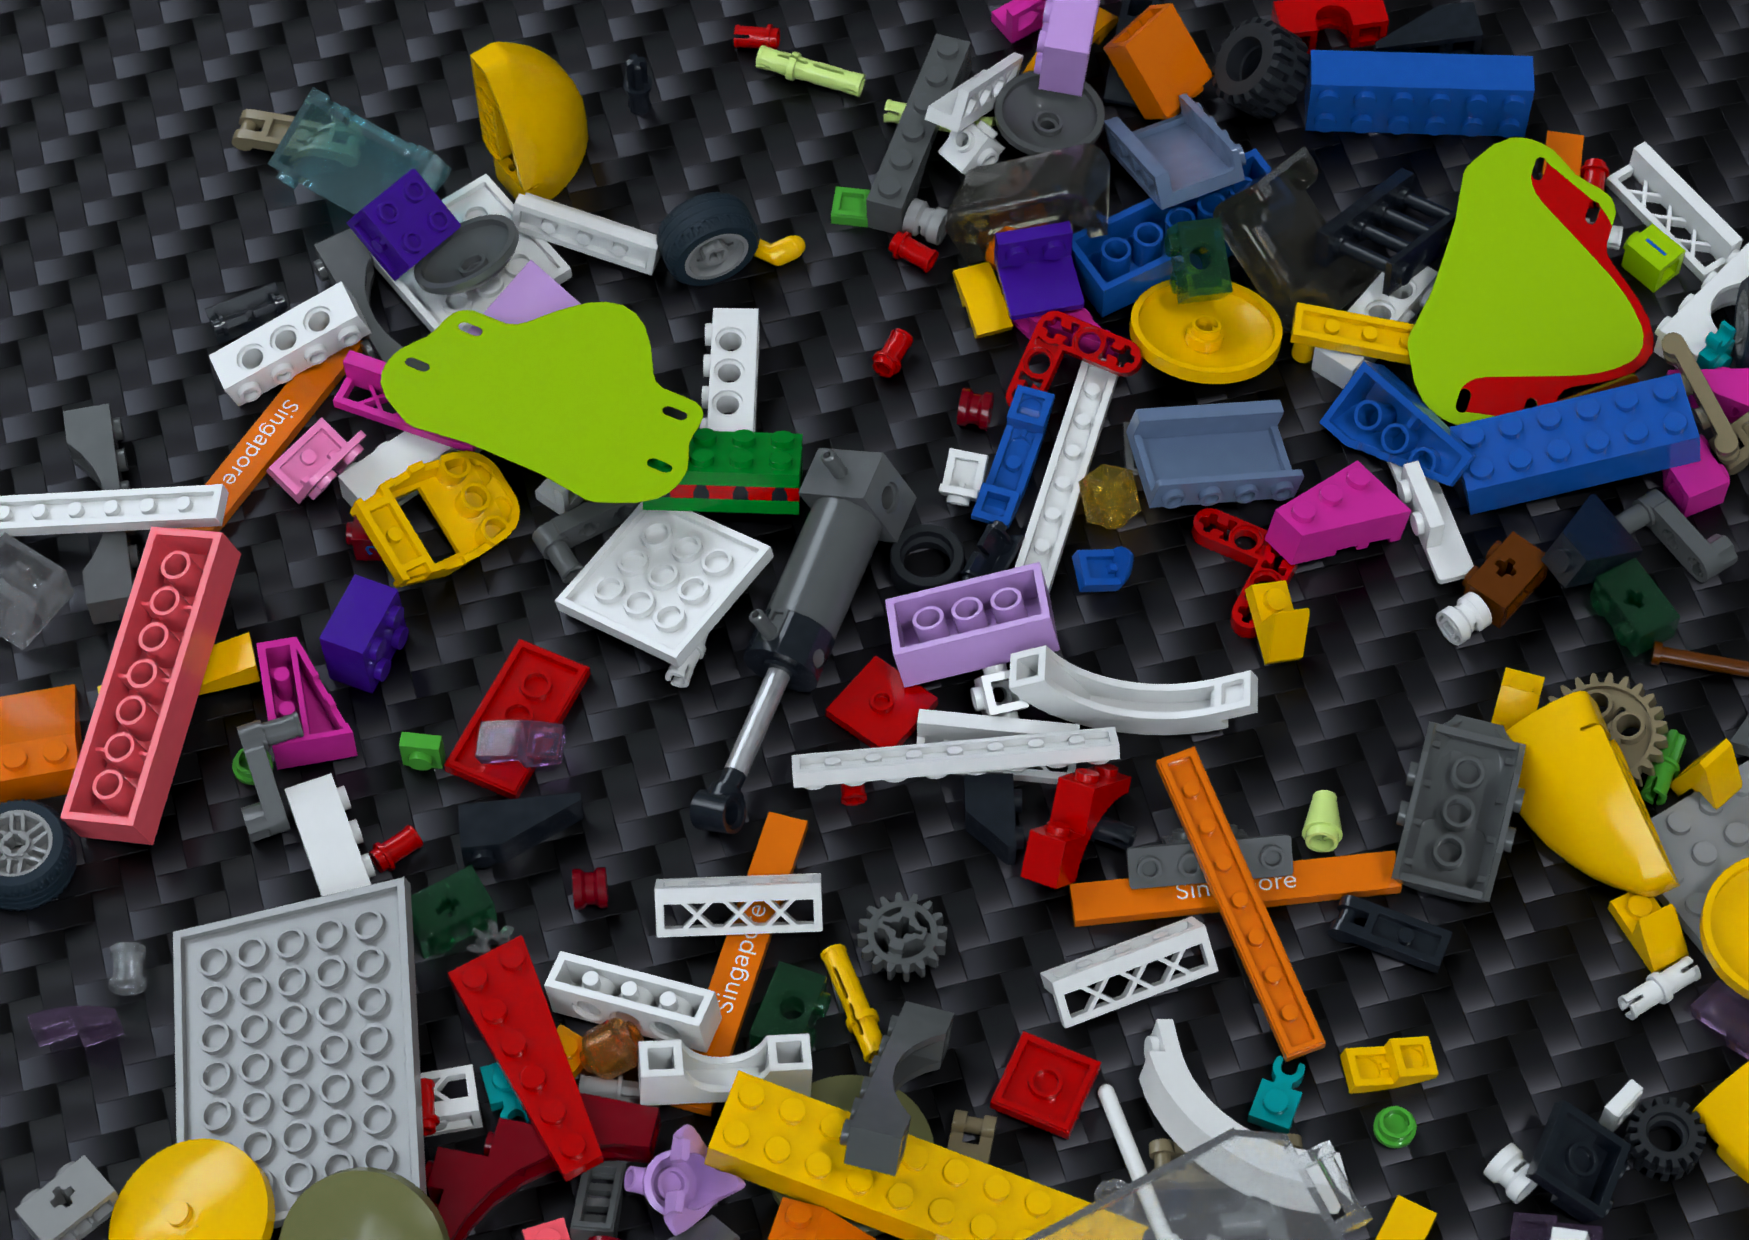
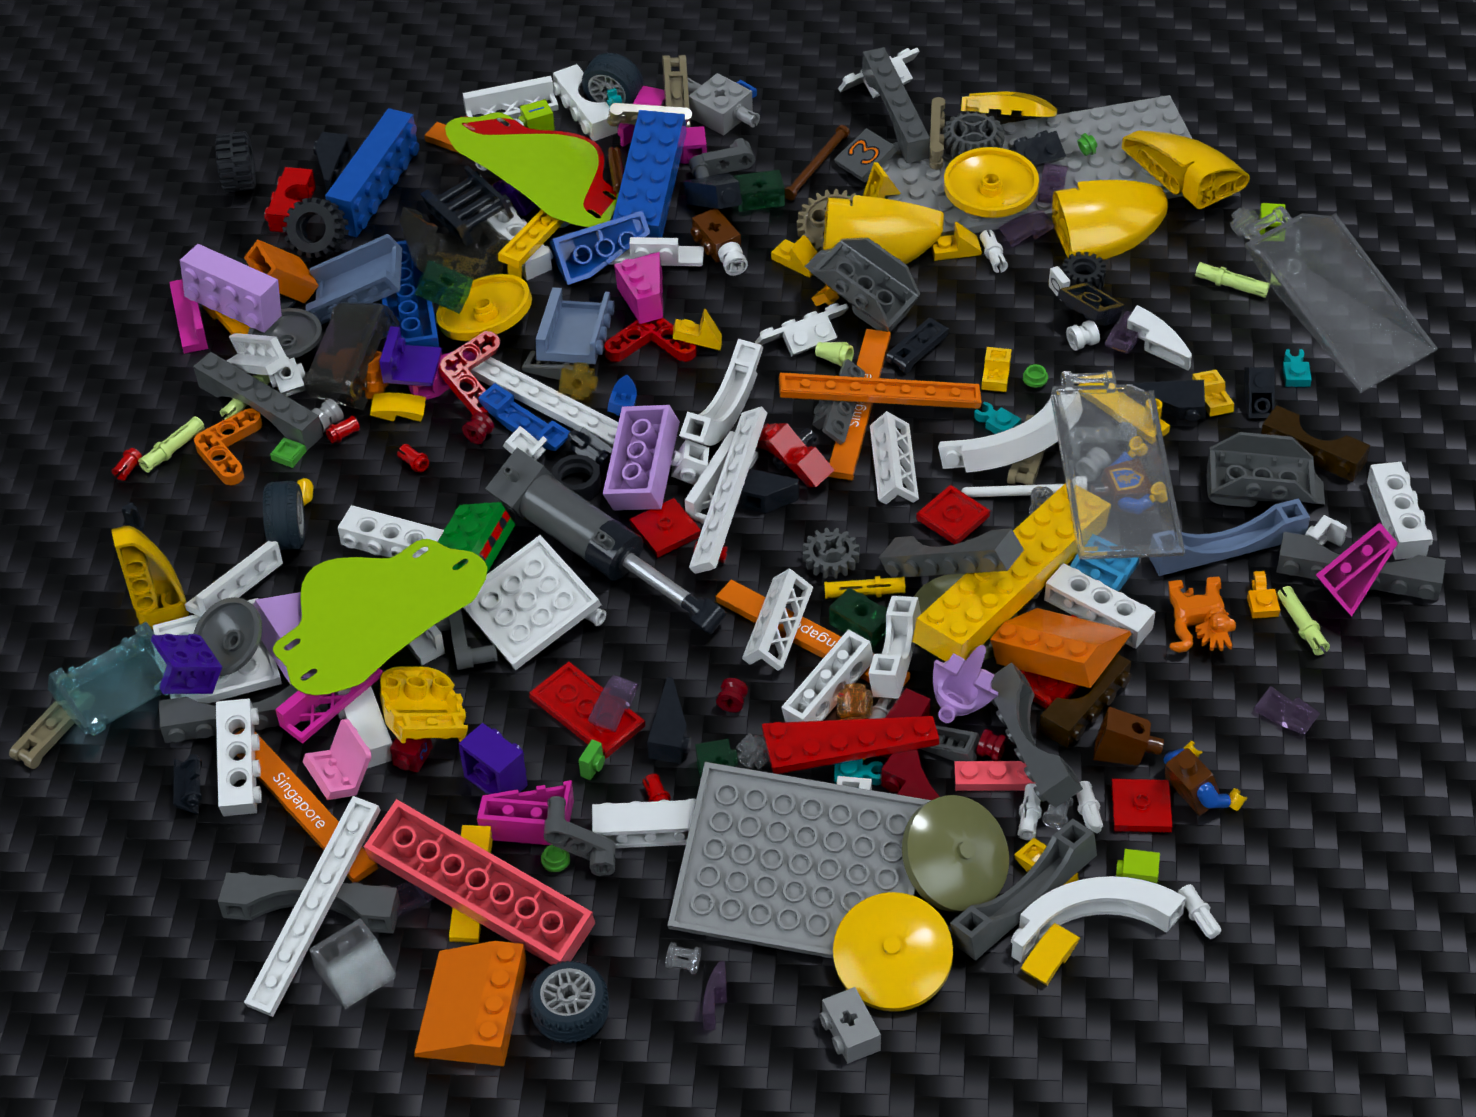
camera: 70 degrees left, 10 degrees down
none -> orange beam [194,408,262,485]
none -> white bracket [755,303,849,357]

